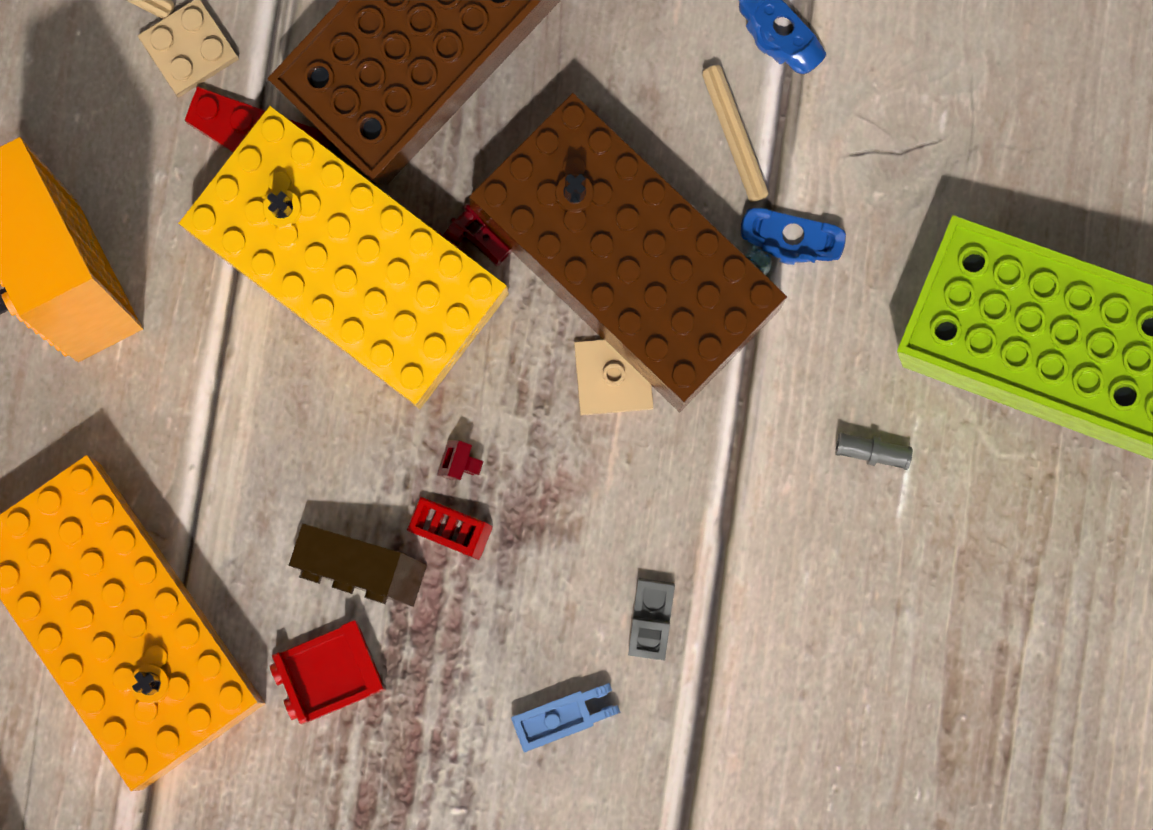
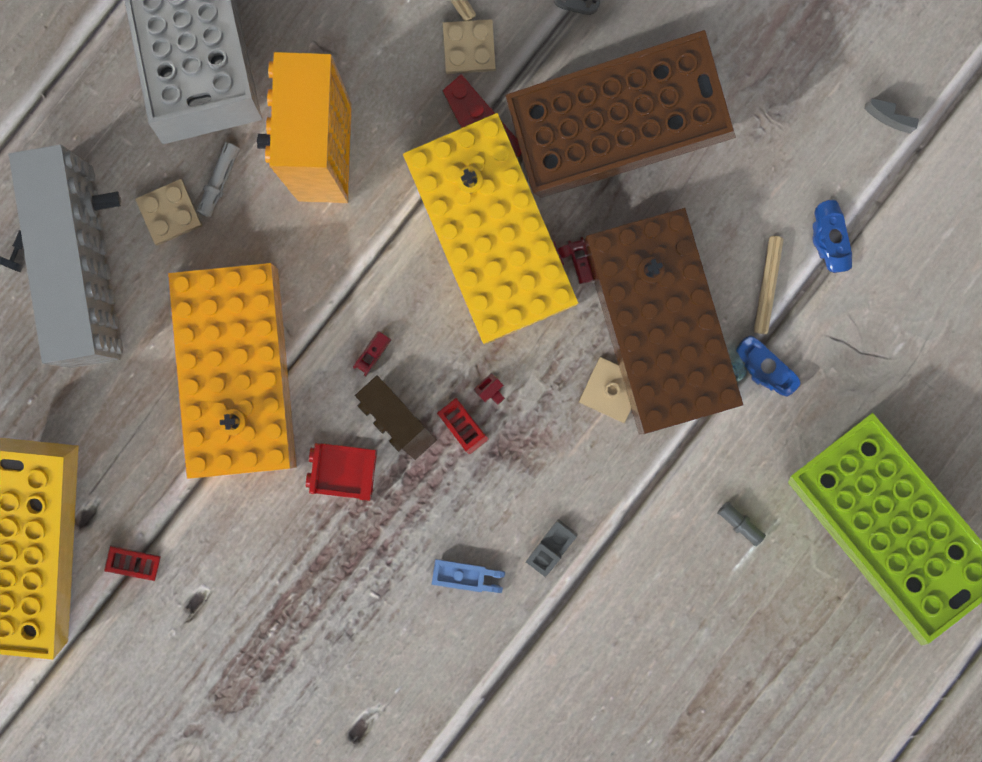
camera: 30 degrees right, 5 degrees up
none -> dark red bar [353,331,392,377]

